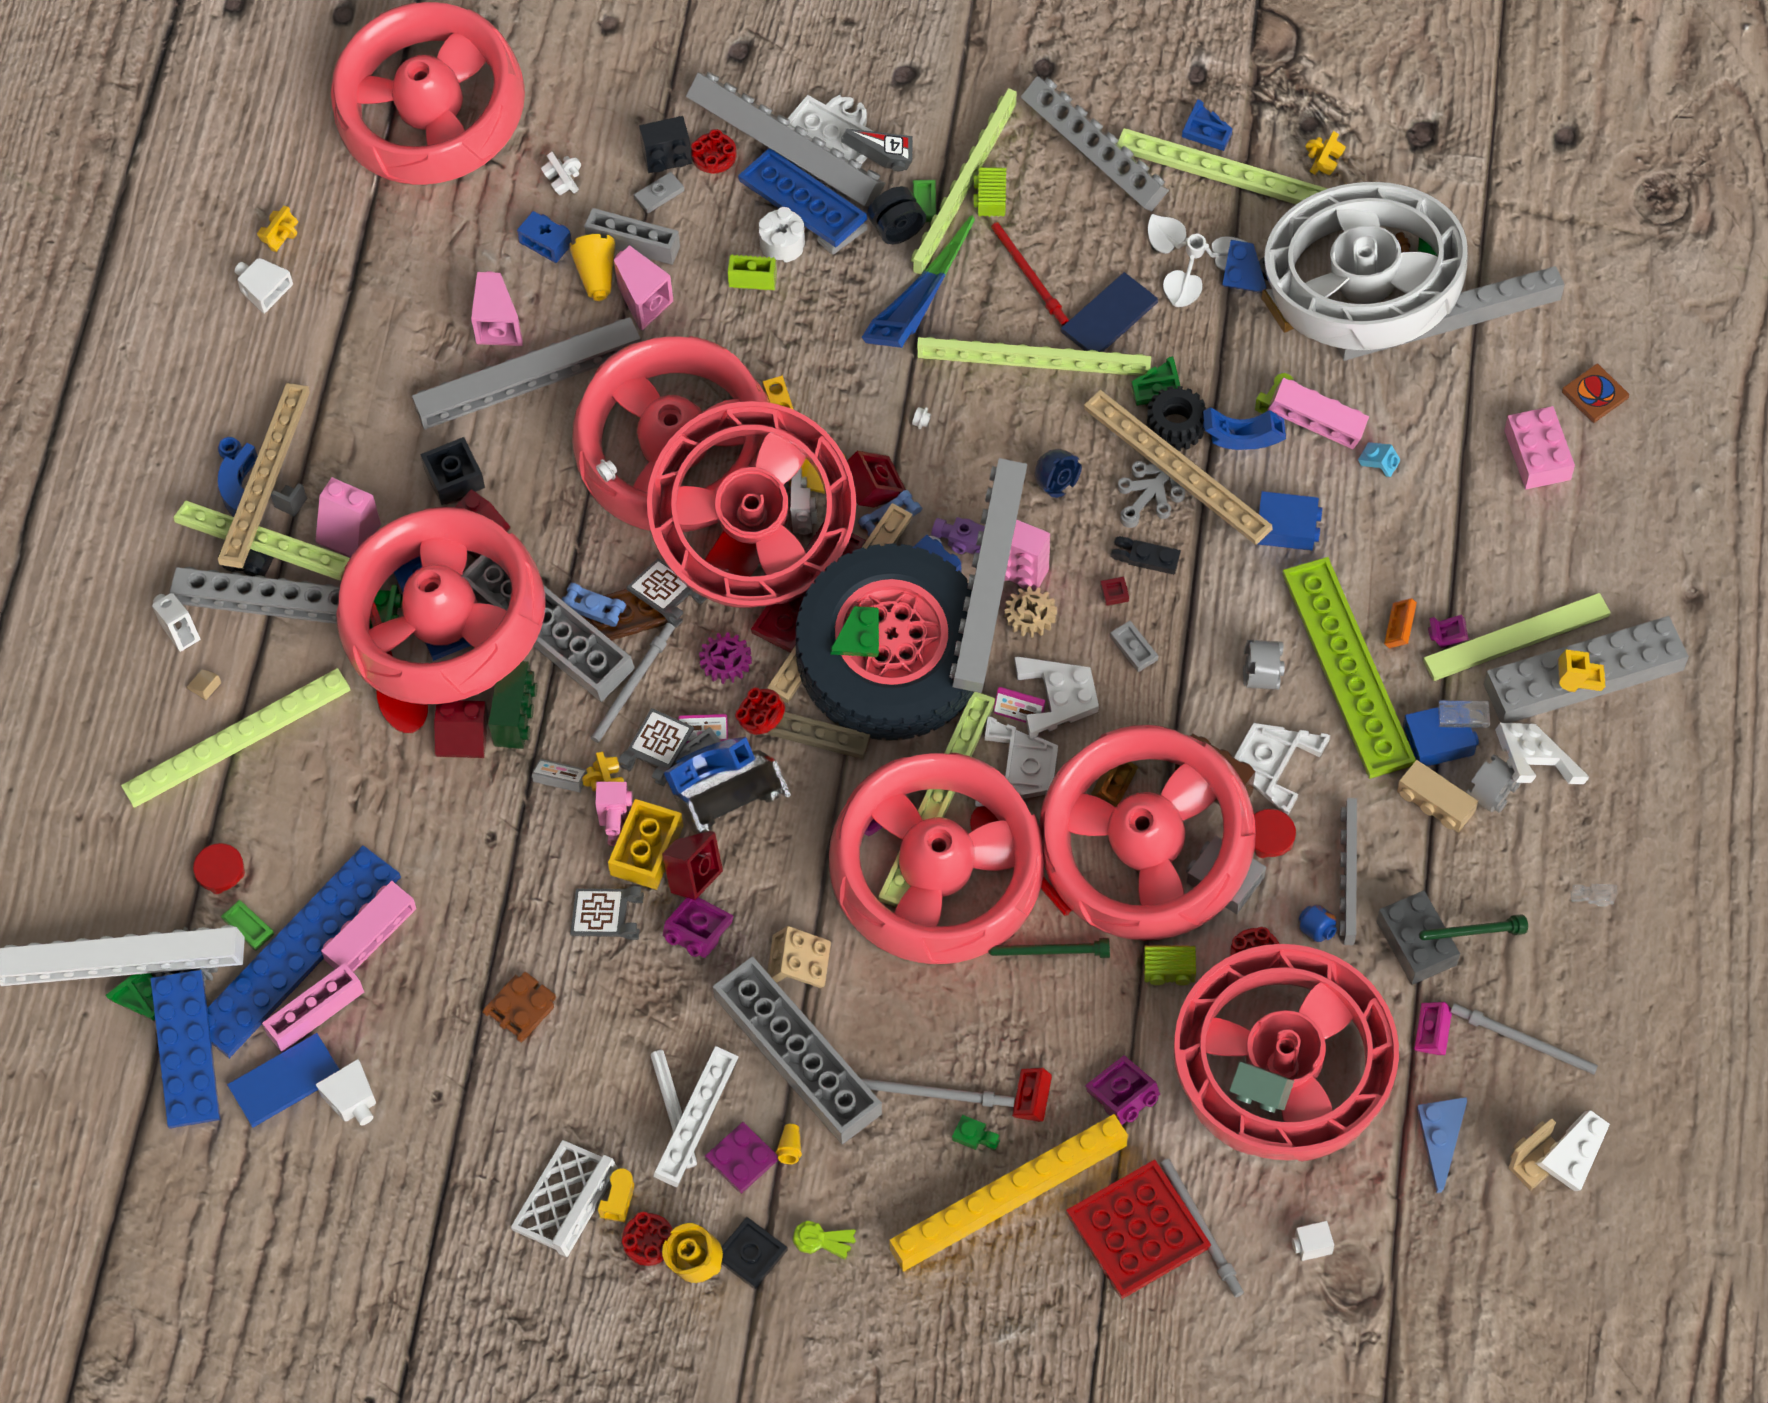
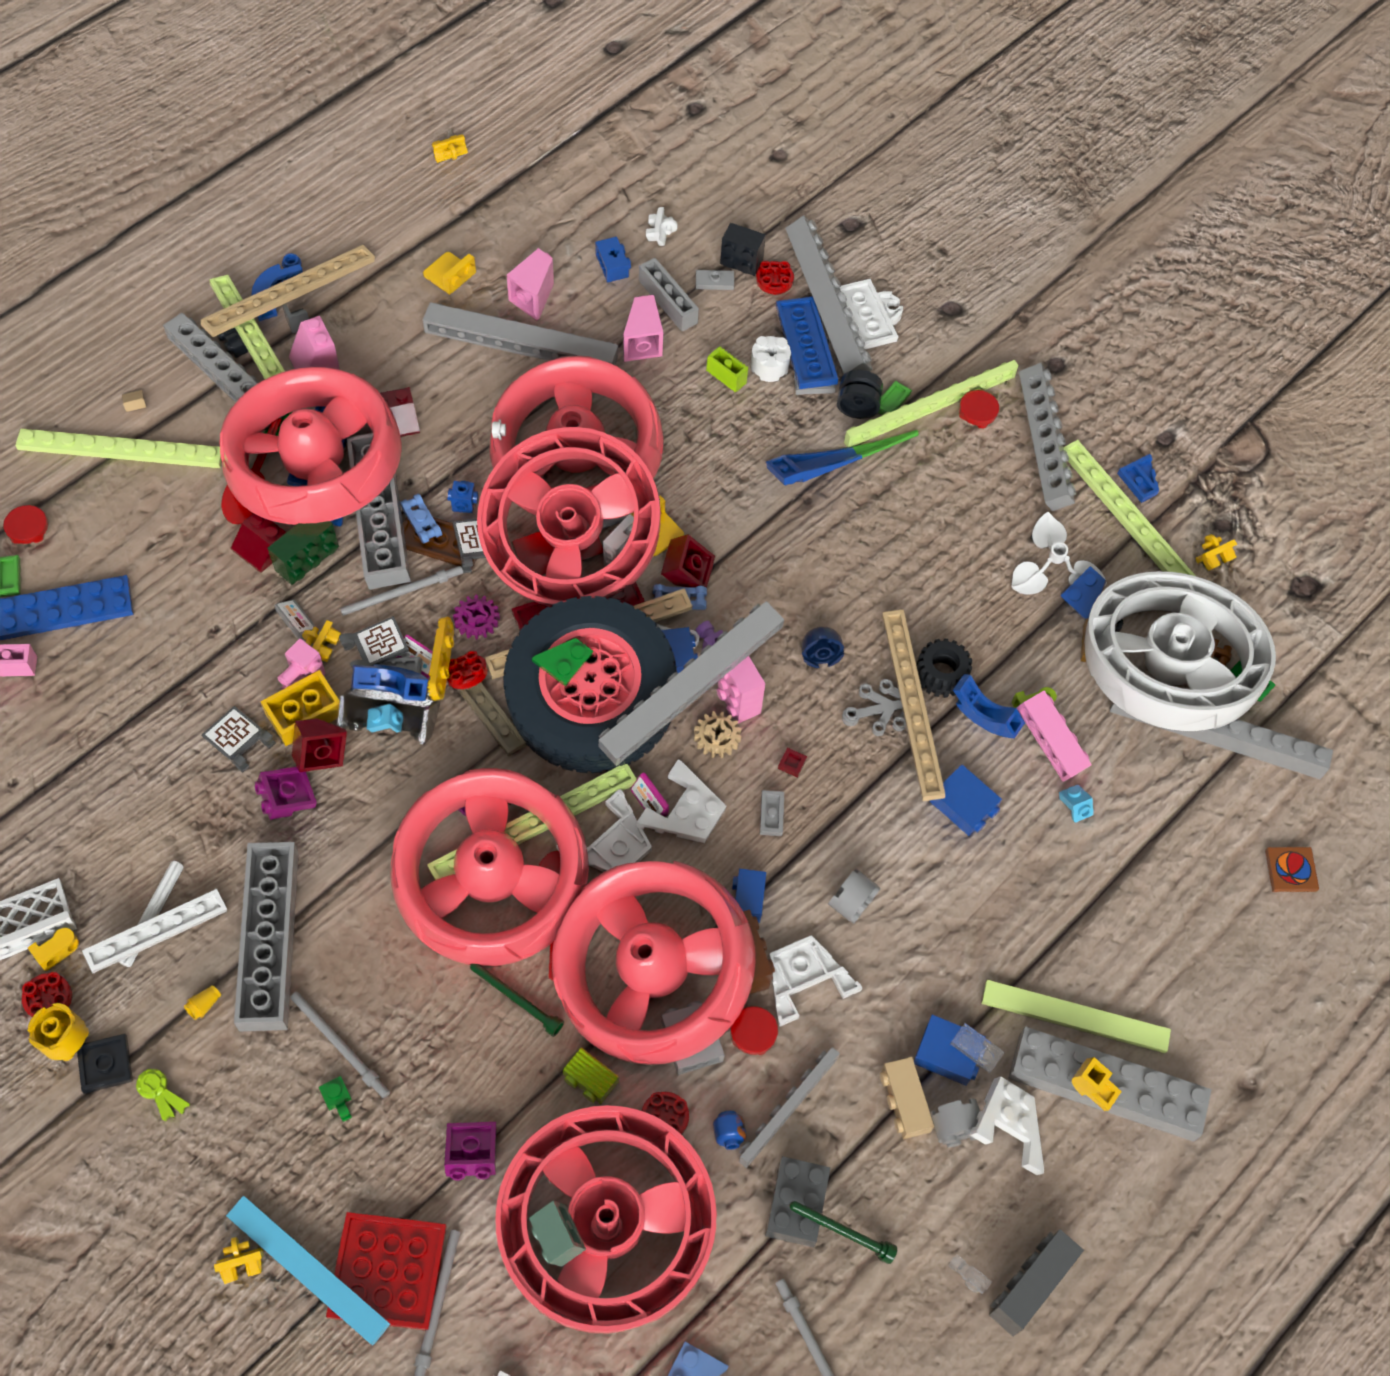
camera: 30 degrees right, 0 degrees up
white torso [152,593,201,652] -> none
white torso [235,258,293,314] -> none
bright pink brick [321,881,417,972] -> none
coral wheel [331,2,525,185] -> none
black brick [420,437,485,506] -> none
dark orange plate [482,972,556,1043] -> none
yellow cone [569,234,615,301] -> none
magenta plate [705,1122,778,1194] -> none
yellow leg [762,375,793,409] -> none
tan bracket [767,926,831,988] -> none
dark grey slope [841,129,913,172] -> none
yellow brick [889,1114,1128,1272] -> none
white plate [912,407,931,429] -> none
yellowish green plate [917,337,1151,376] -> none
lime brick [974,167,1006,217] -> none
red bar [991,222,1069,326] -> none
red slope [1012,1068,1052,1122] -> none
dark blue tile [1061,272,1158,352] -> none
pearl gold slope [1091,762,1138,807] -> none
black hinge [1110,536,1181,575] -> none
green wing [1131,356,1181,406] -> none
lime plate [1282,557,1416,779] -> none
orange plate [1384,598,1417,648] -> none
dark pink slope [1414,1002,1452,1055] -> none
magenta bracket [1428,614,1469,648] -> none
bright pink brick [1504,406,1575,490] -> none
none -> yellow hips [214,1236,264,1284]
none -> medium azure tile [226,1196,390,1345]
none -> medium azure bracket [367,704,403,733]
none -> yellow bracket [423,252,476,295]
none -> yellow piece [427,616,454,701]
none -> blue brick [448,481,478,514]
none -> blue brick [732,869,766,923]
none -> red tile [959,390,999,428]
none -> dark grey brick [989,1229,1084,1336]

